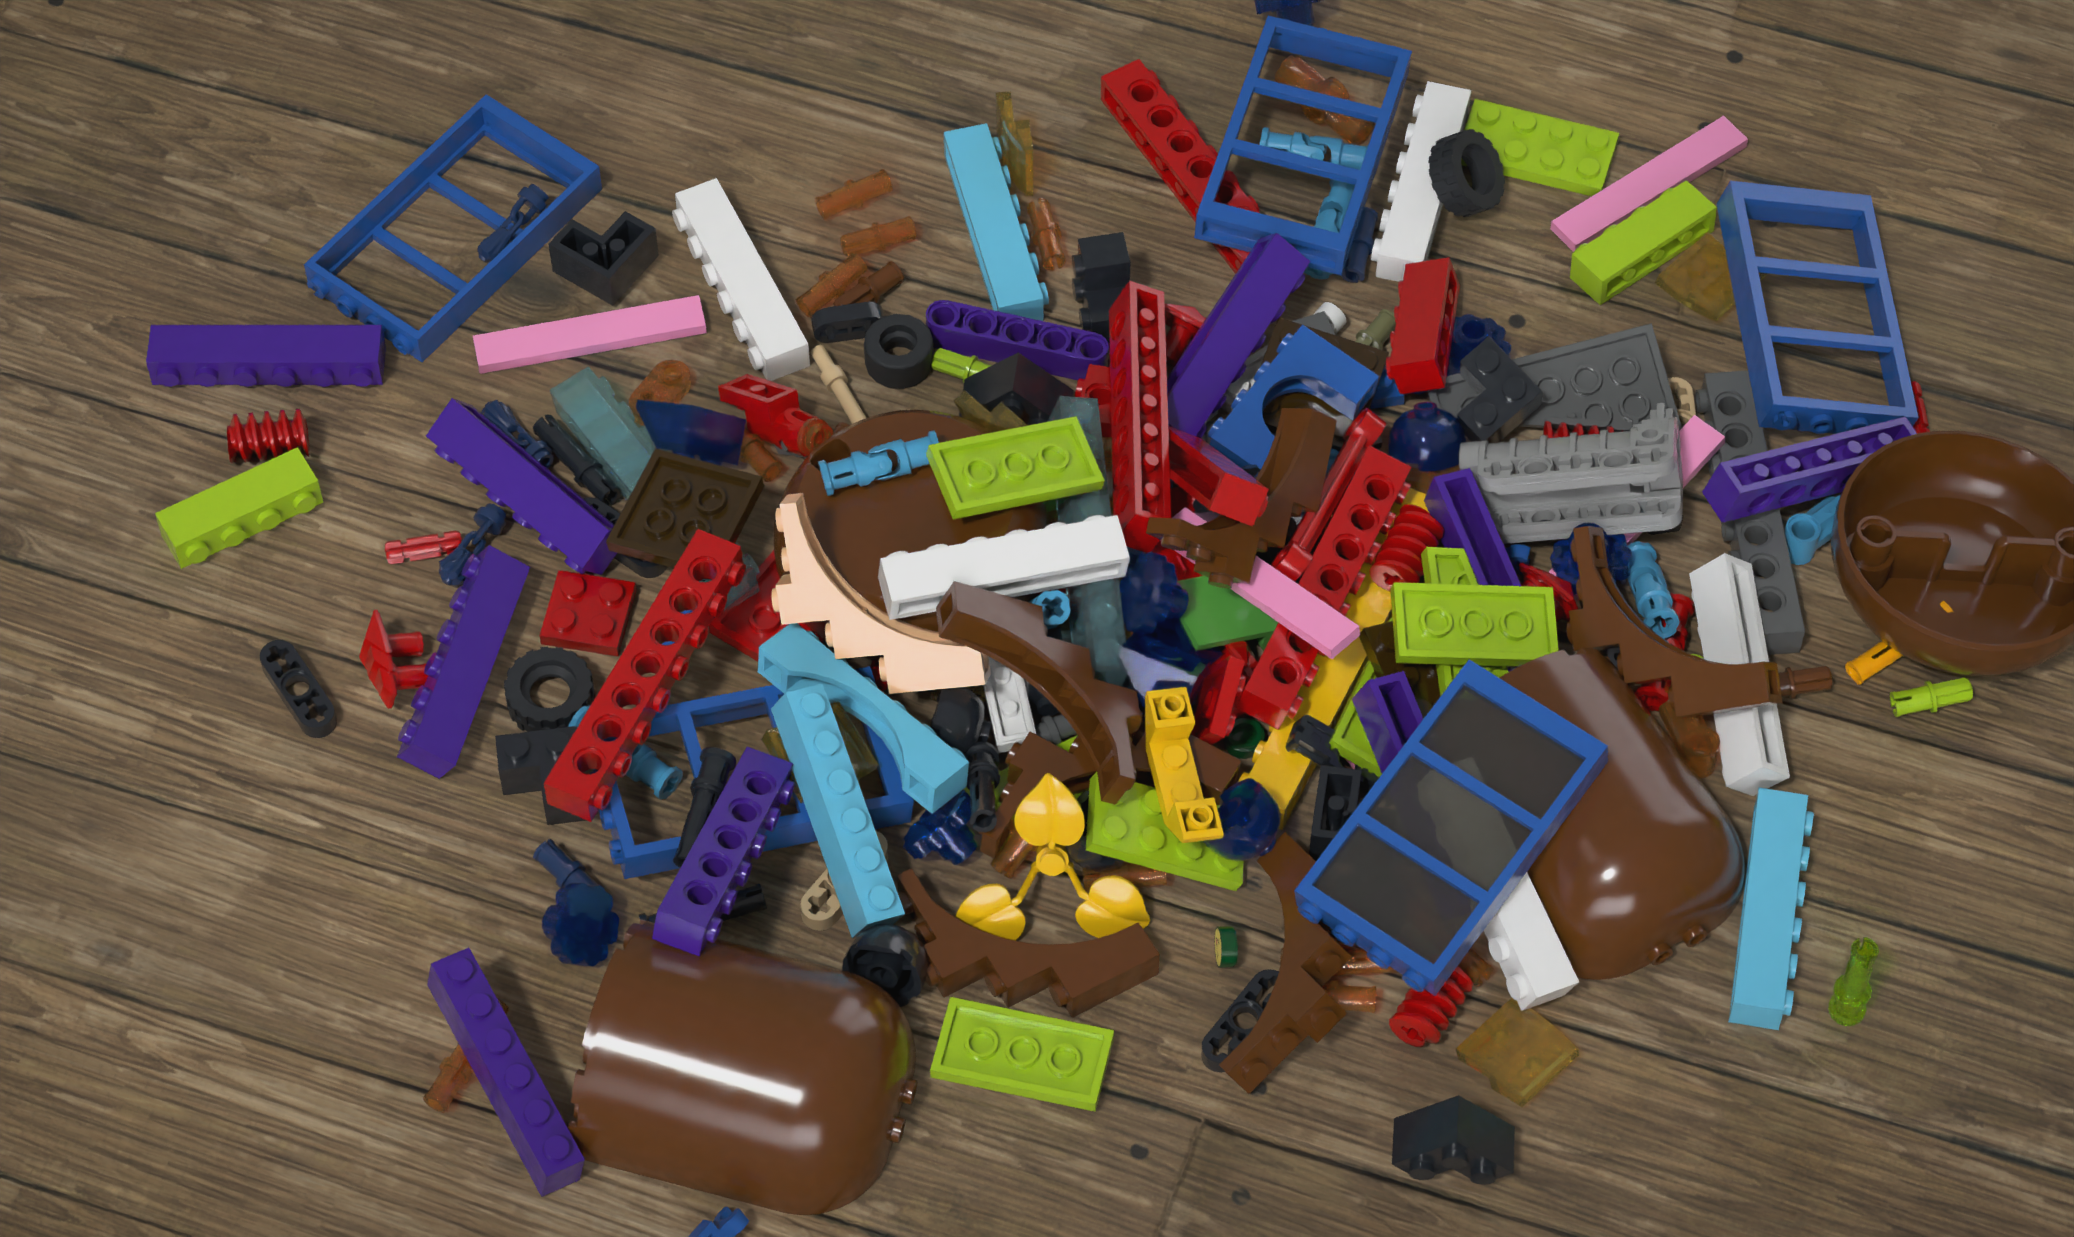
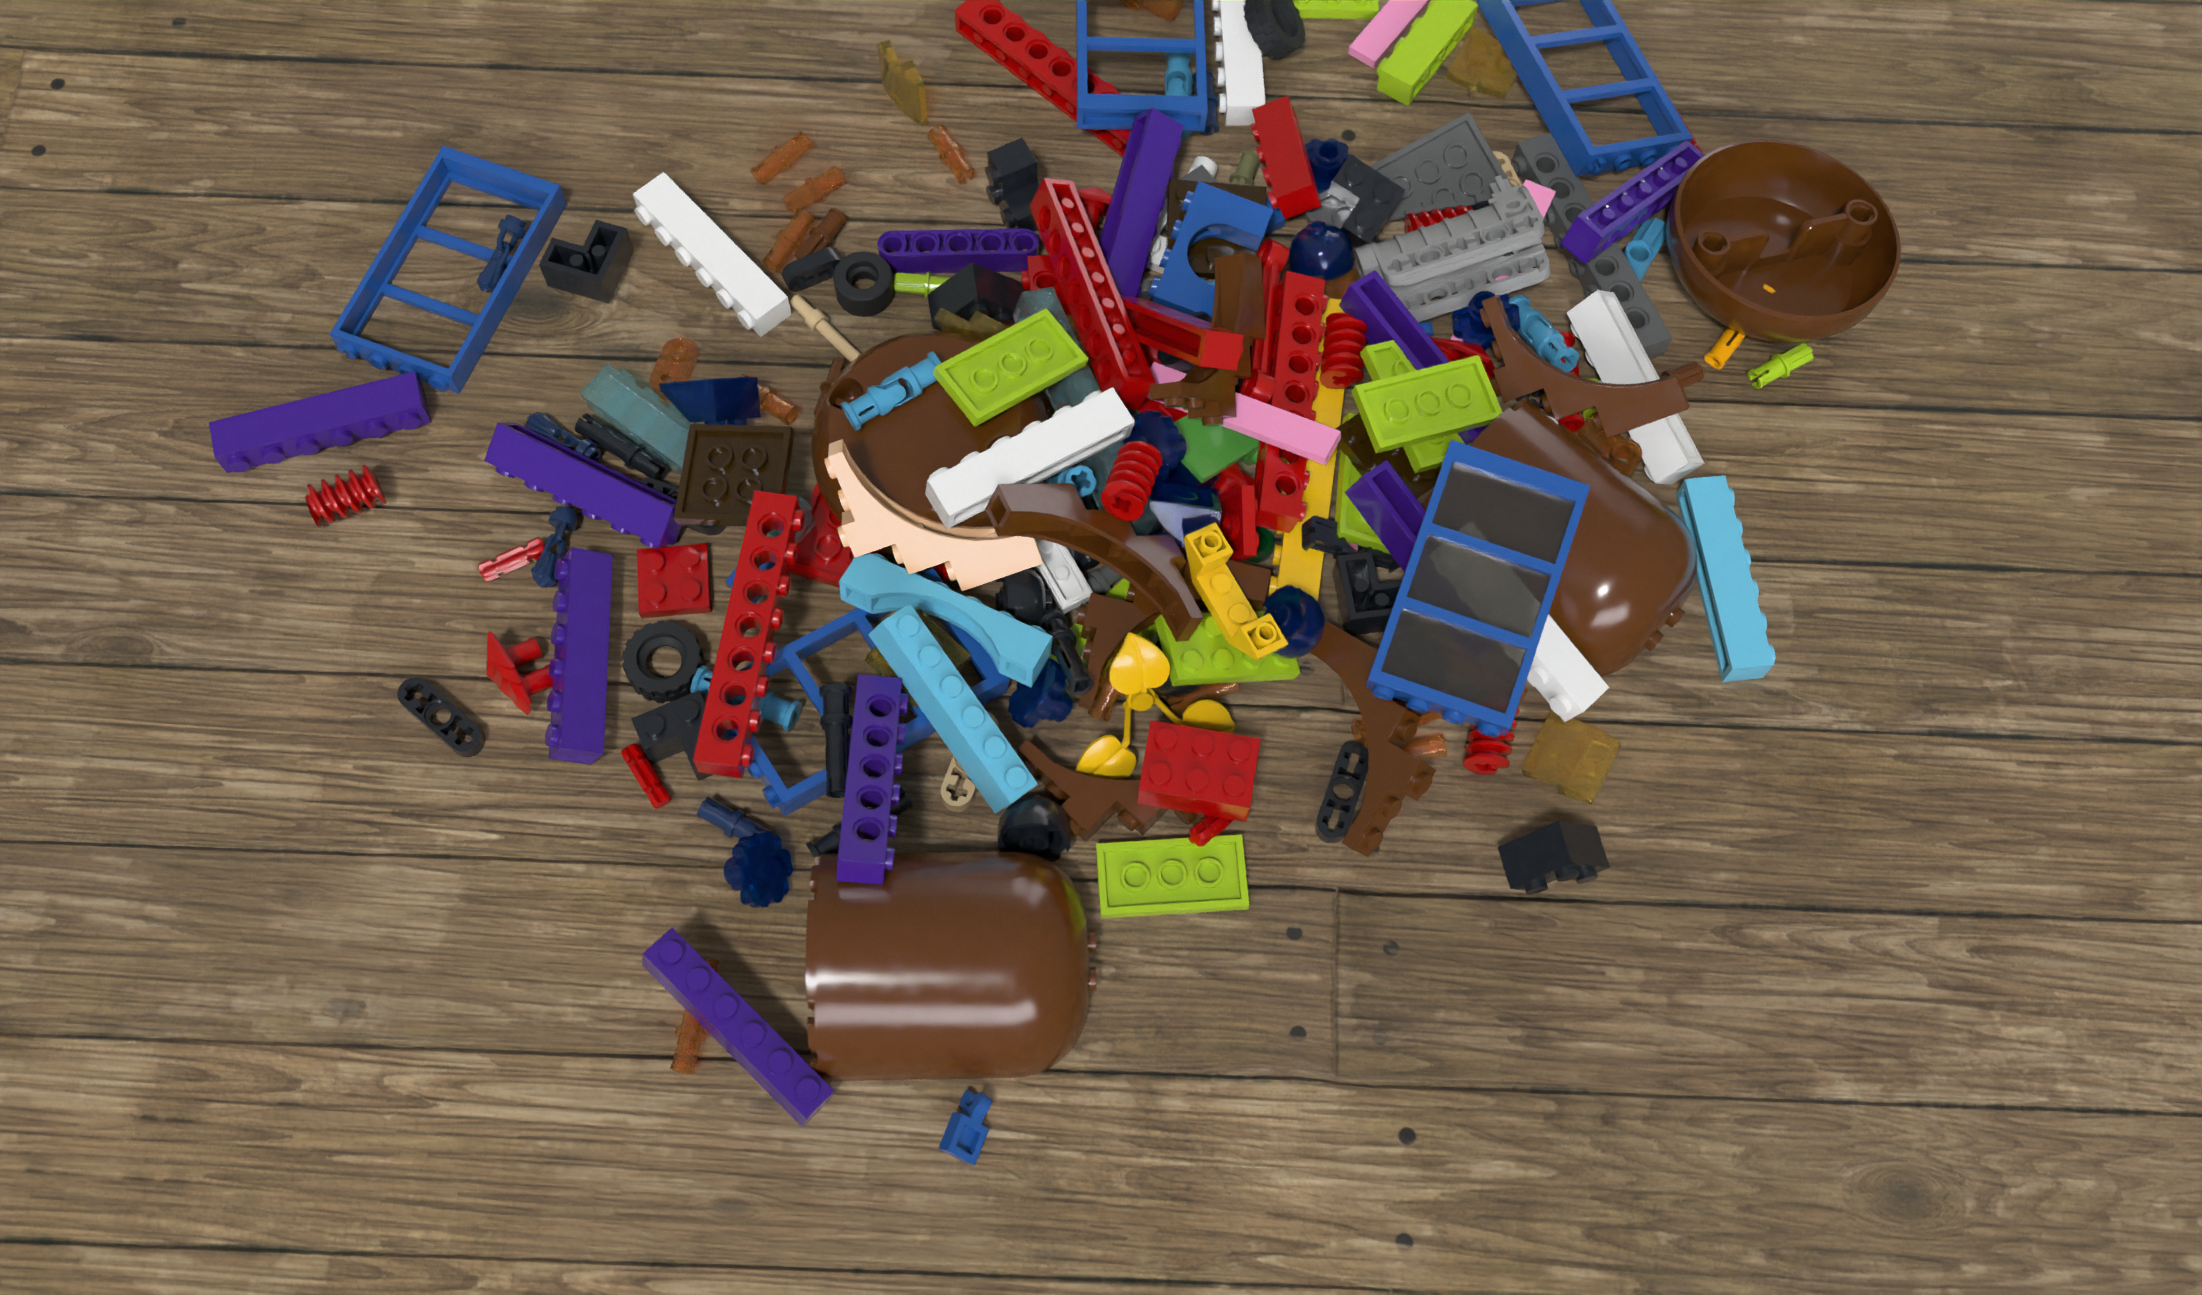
camera: 20 degrees left, 10 degrees up
lime brick [155,447,324,569] -> none
bright pink tile [473,295,707,374] -> none
red plate [718,374,834,458] -> none
medium azure brick [944,123,1049,321] -> none
dark green tile [1214,926,1238,968] -> none
dark azure piece [1260,127,1369,170] -> none
clear neon green pin [1828,937,1879,1026] -> none
none -> red axle [621,743,671,809]
none -> red piece [1101,441,1162,521]
none -> red brick [1137,720,1260,822]
none -> red axle [1188,815,1234,847]

